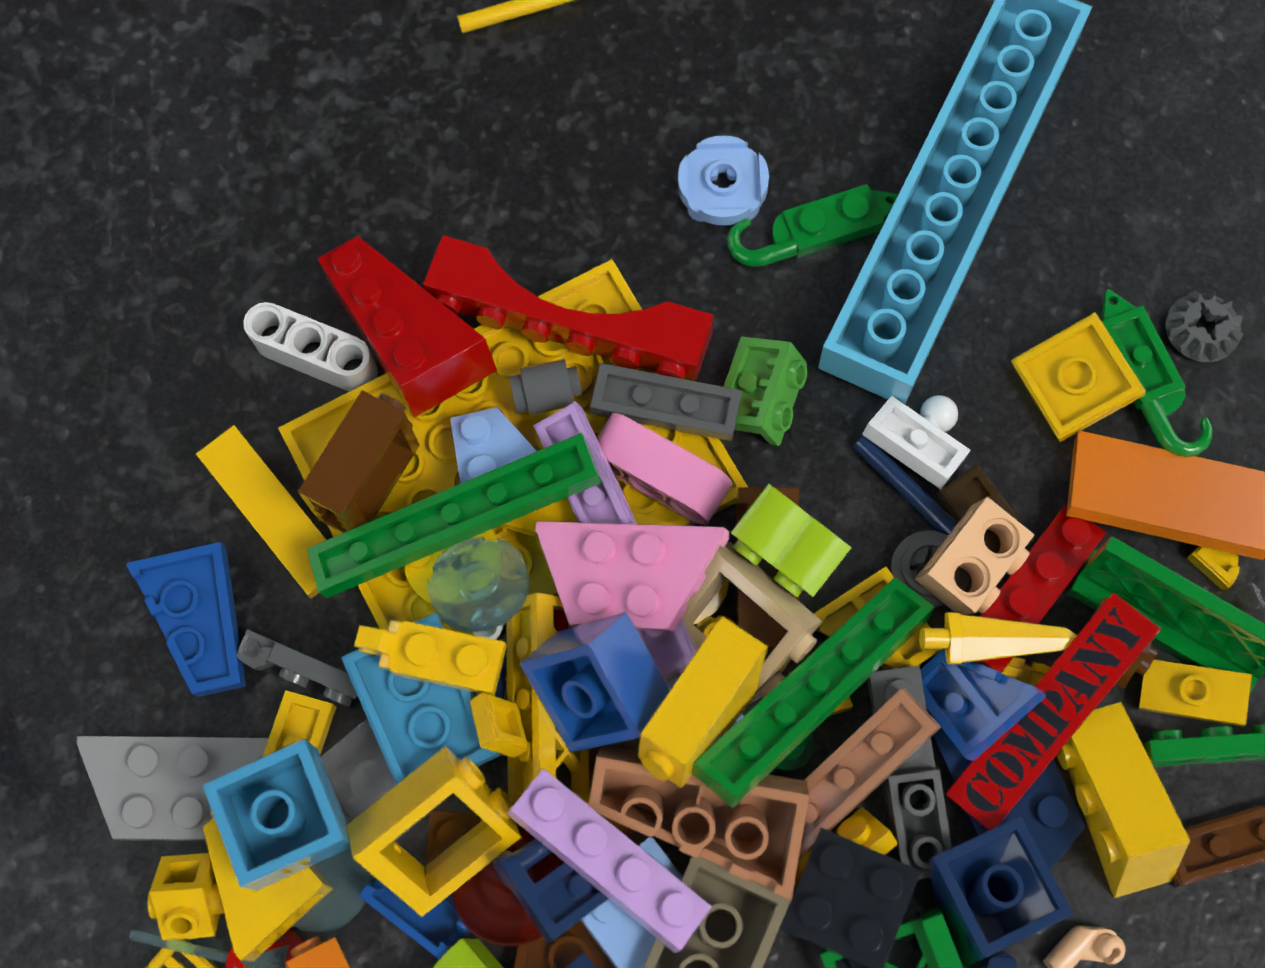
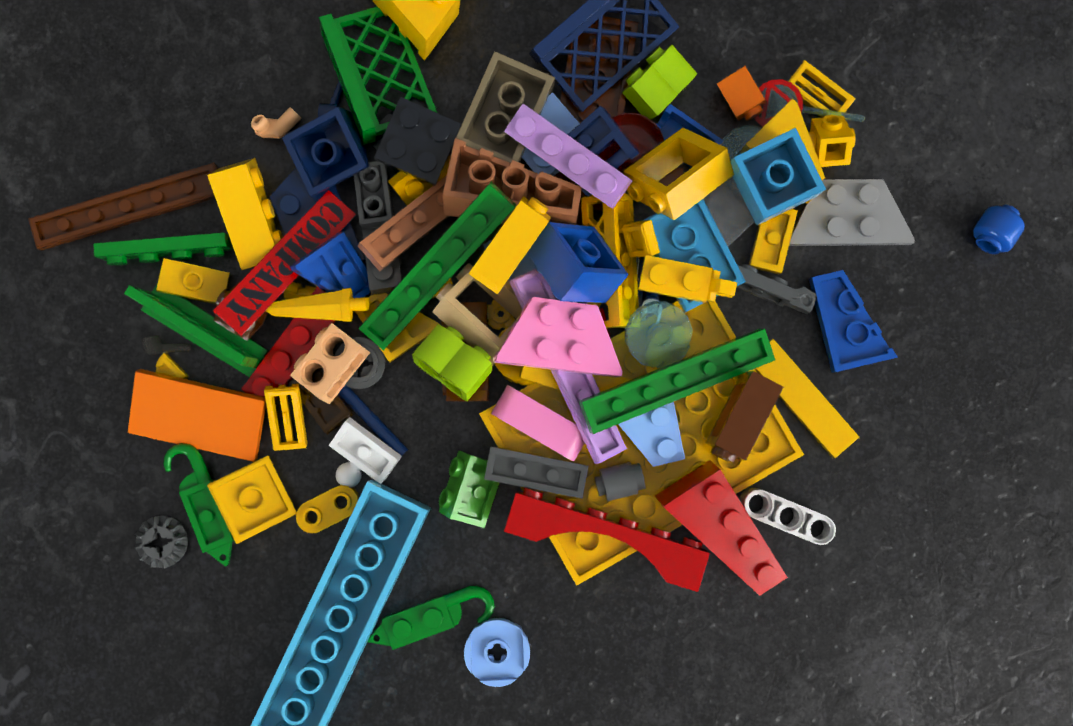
camera: 175 degrees right, 15 degrees up
none -> yellow tile [264,384,308,451]
none -> yellow plate [296,485,359,533]

